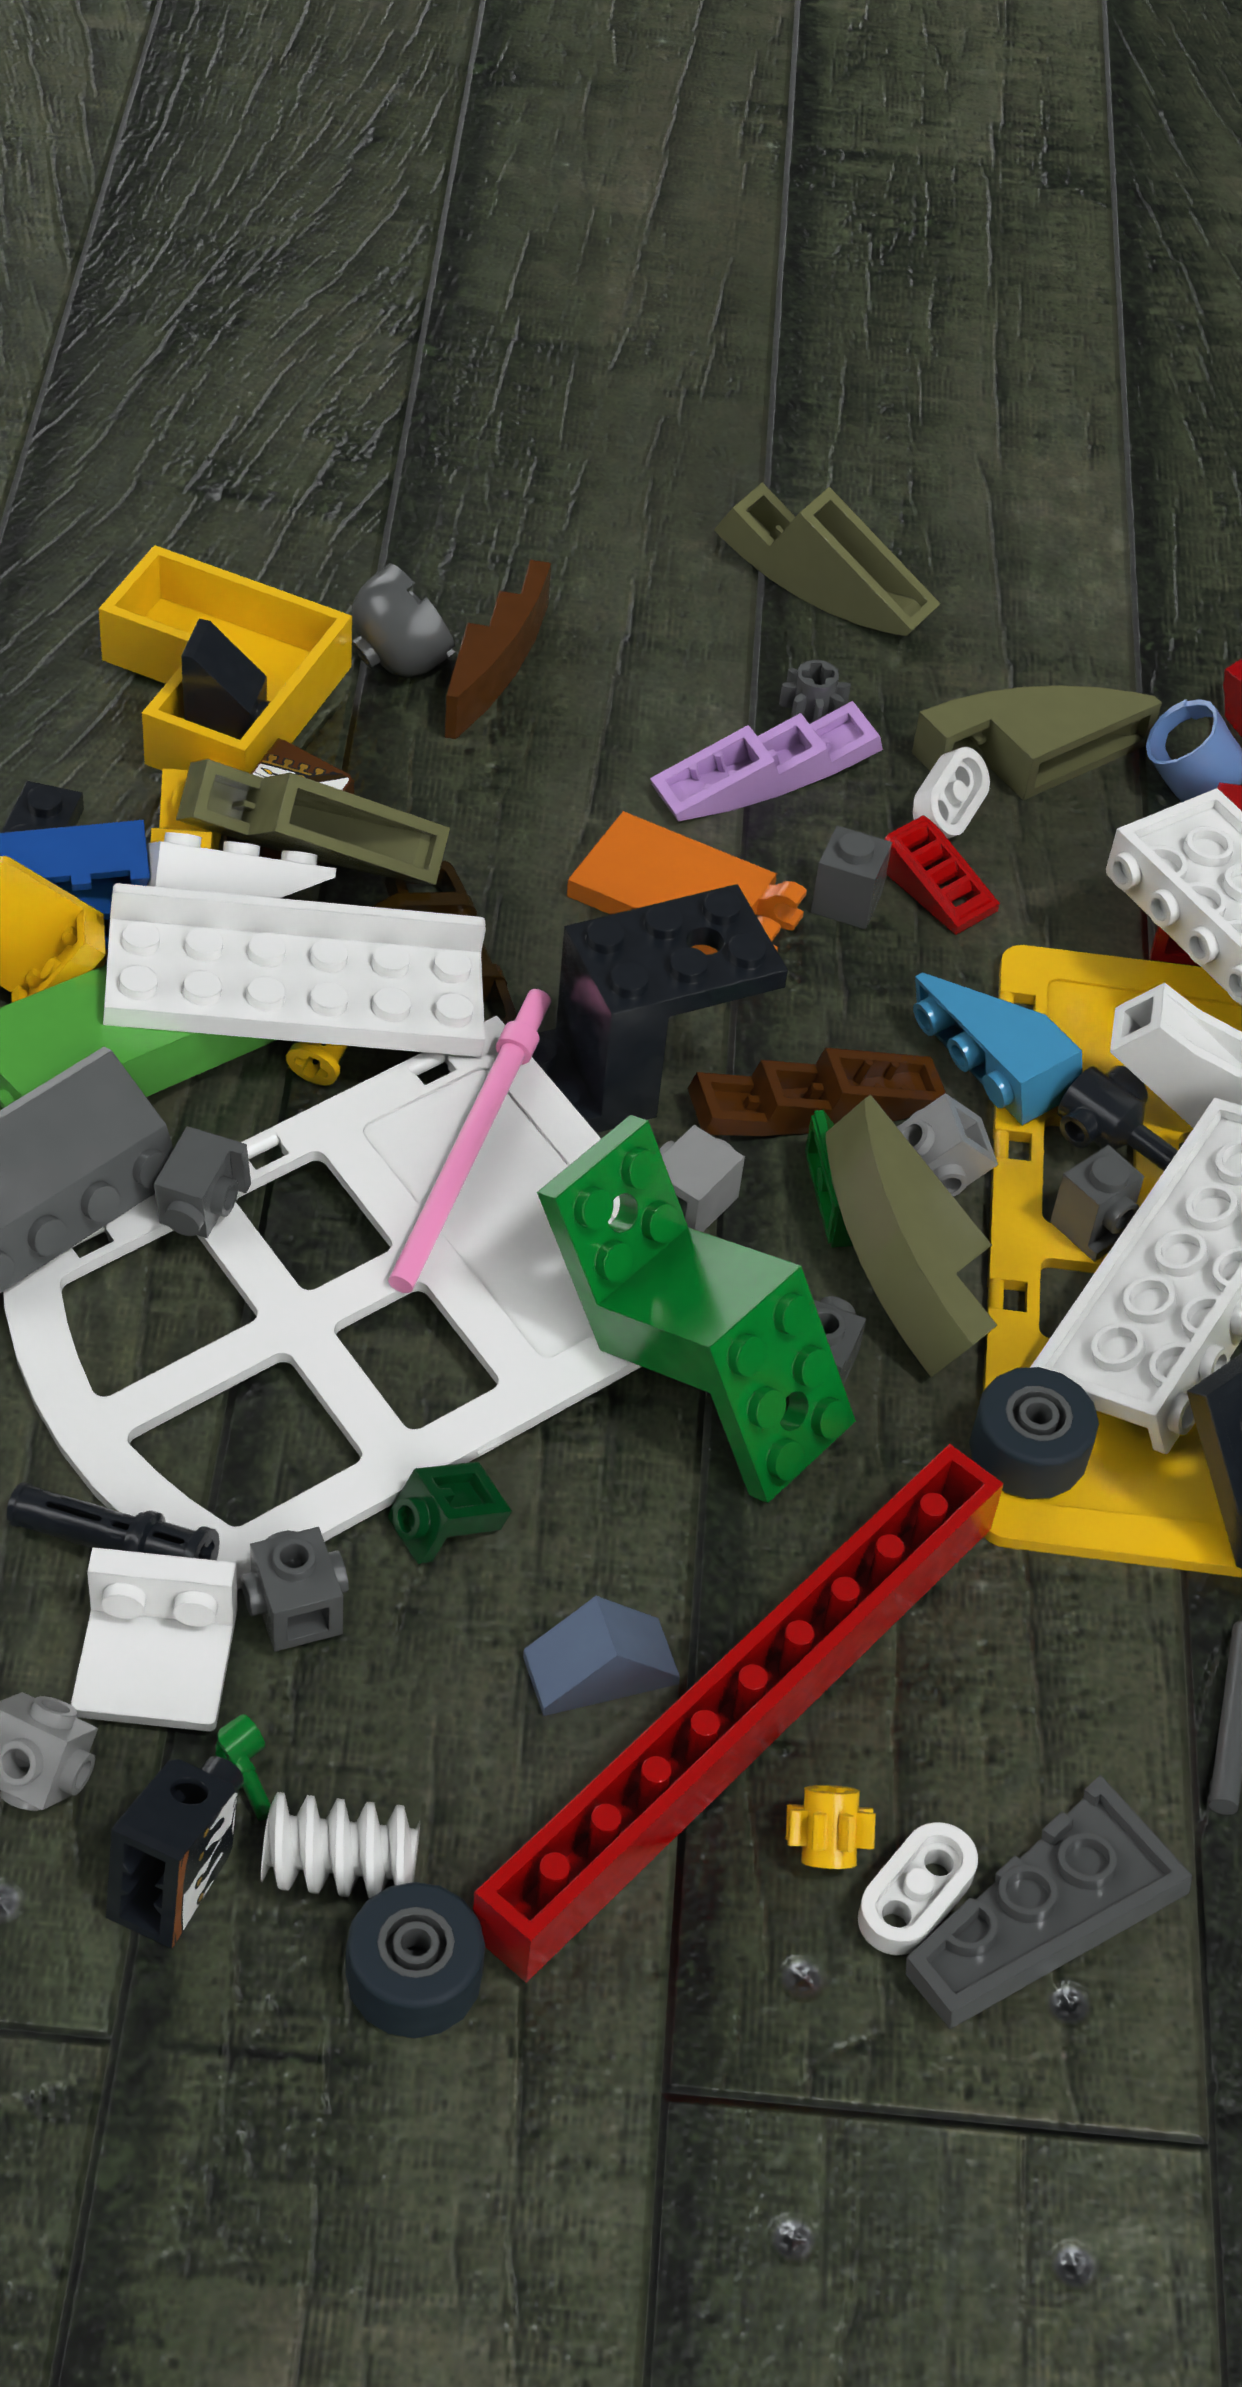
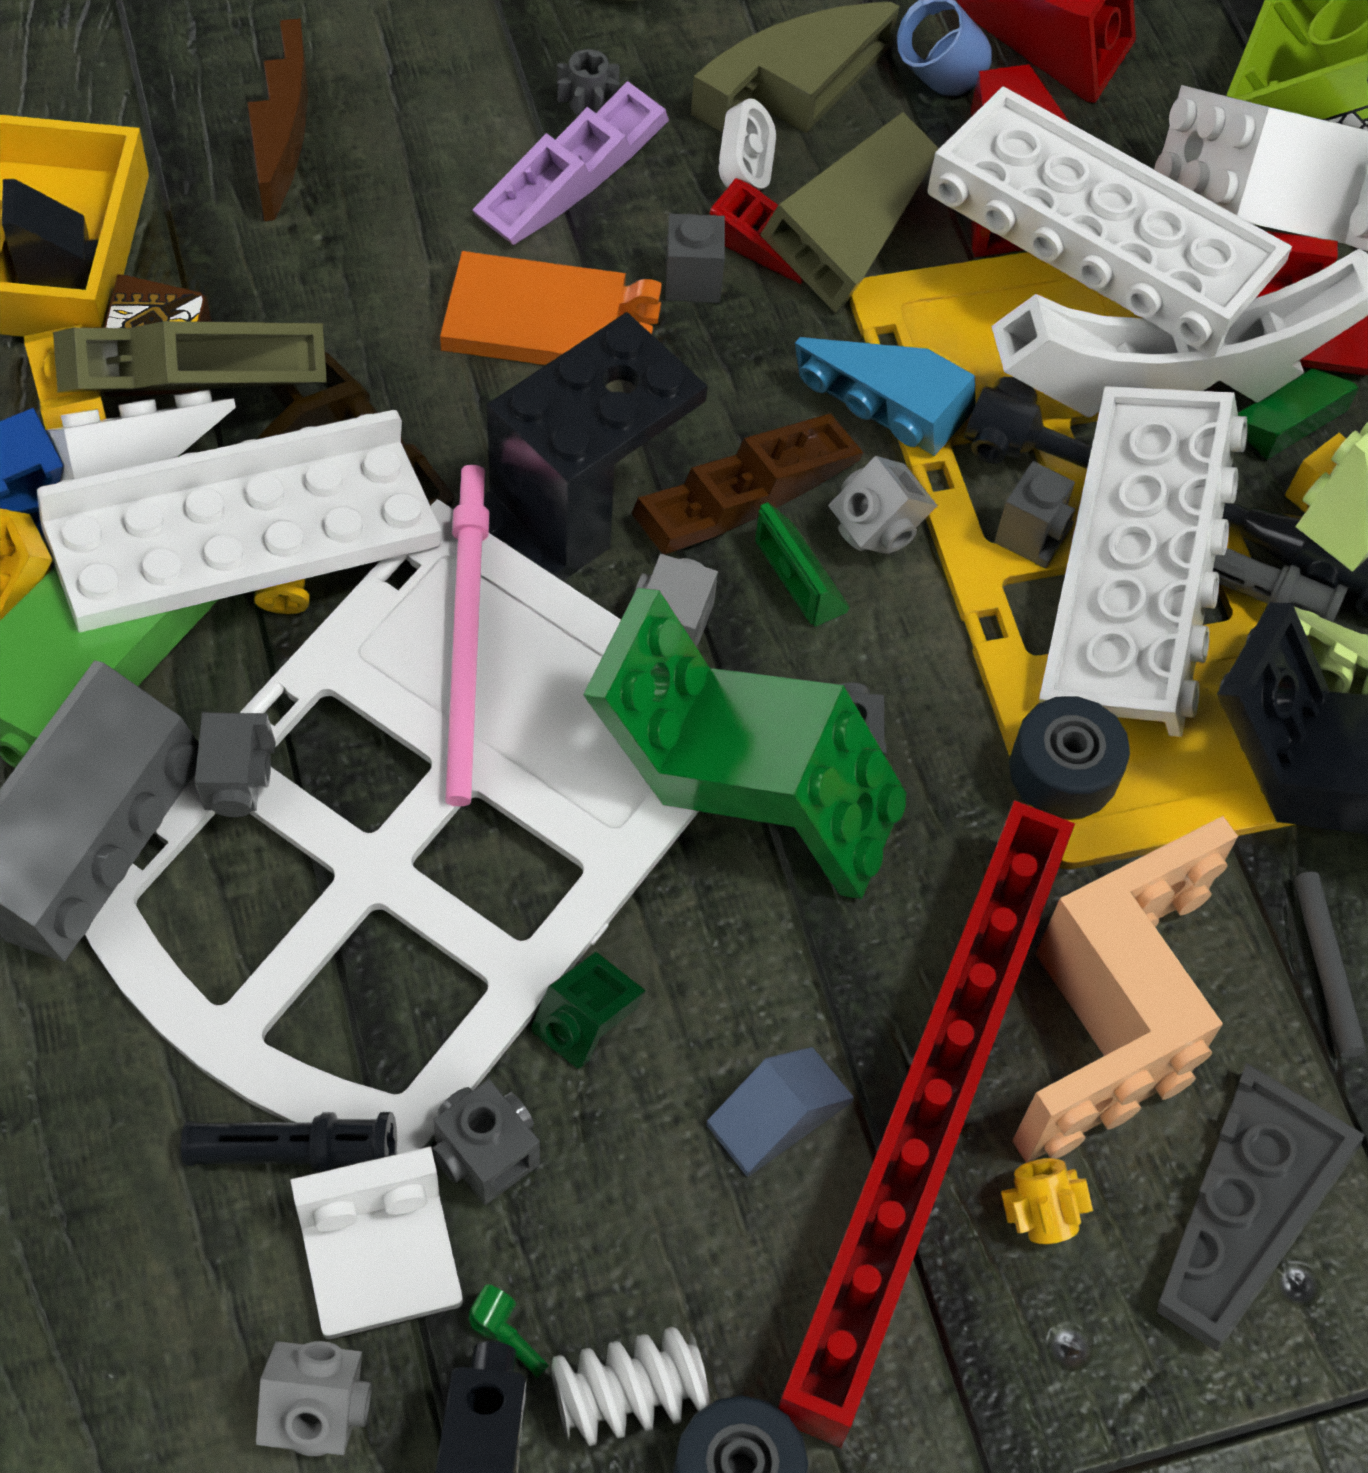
camera: 20 degrees left, 10 degrees up
dark grey cylinder [351,563,456,678] -> none
olive slope [825,1095,997,1378] -> none
white plate [858,1822,978,1955] -> none
none -> olive slope [760,112,939,314]
none -> light nougat bracket [1012,816,1238,1163]

